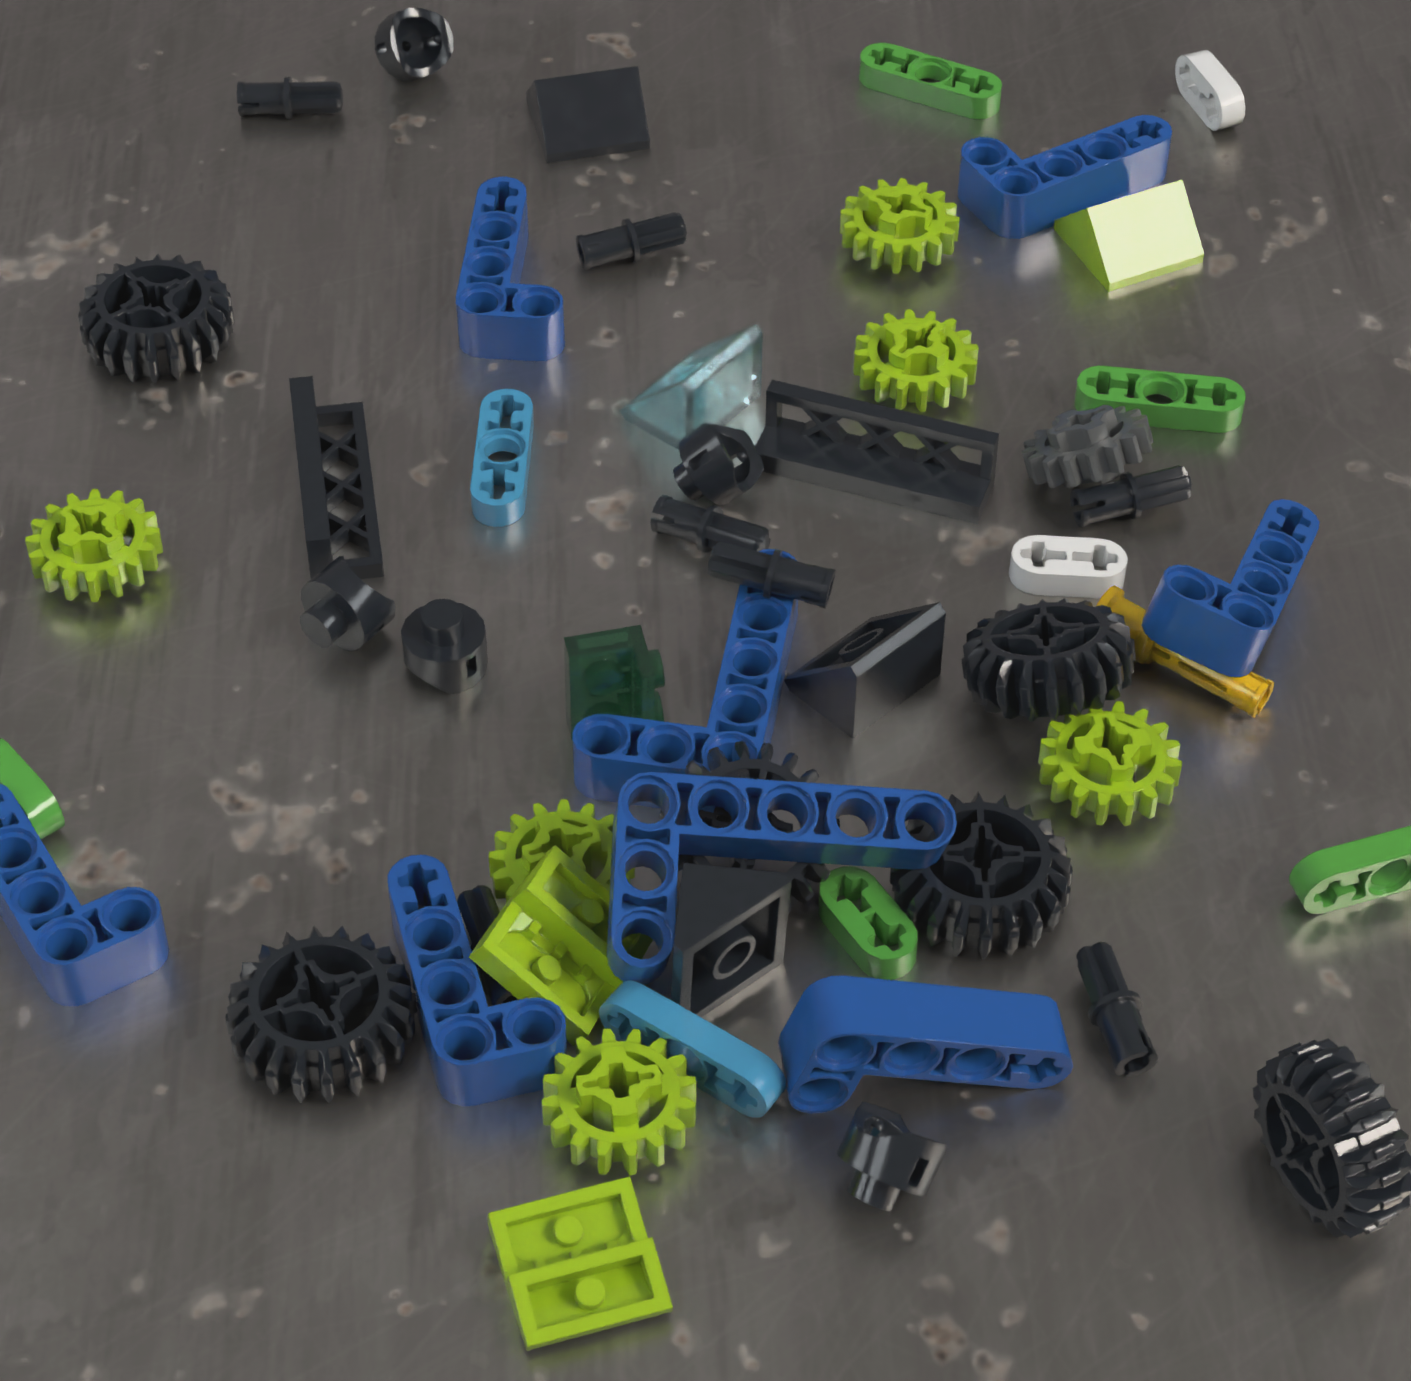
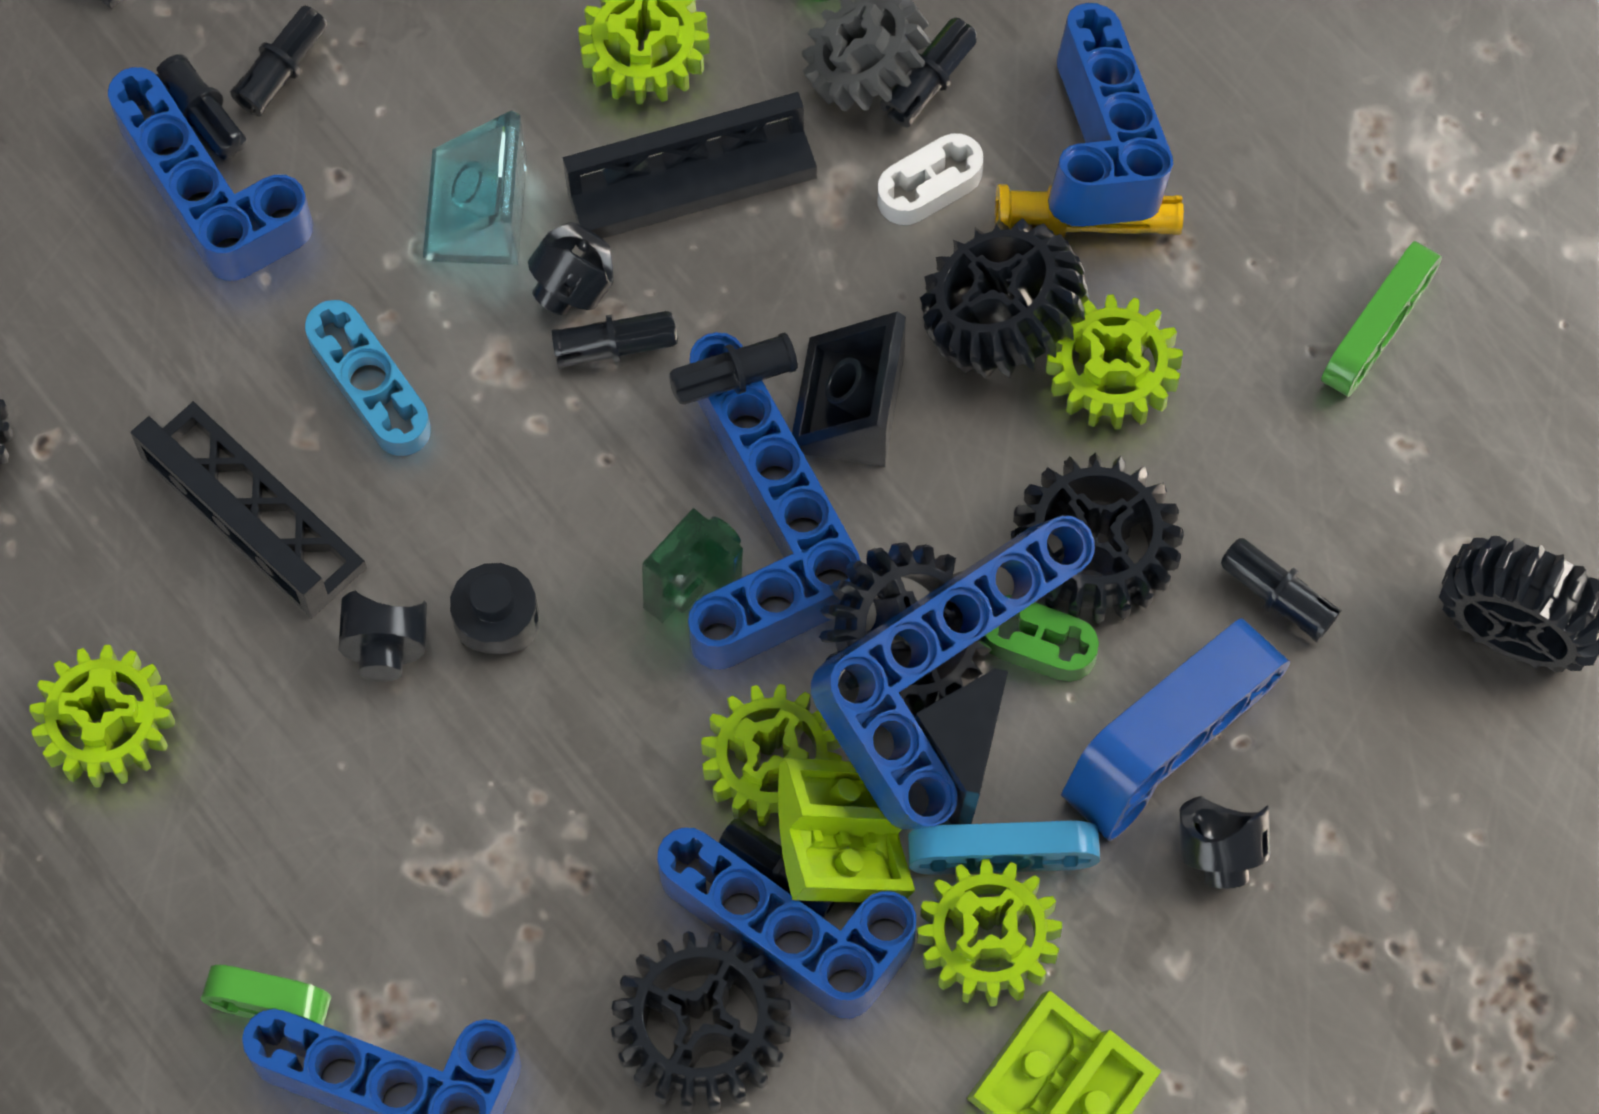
camera: 35 degrees left, 20 degrees up
none -> black axle [156,54,246,160]

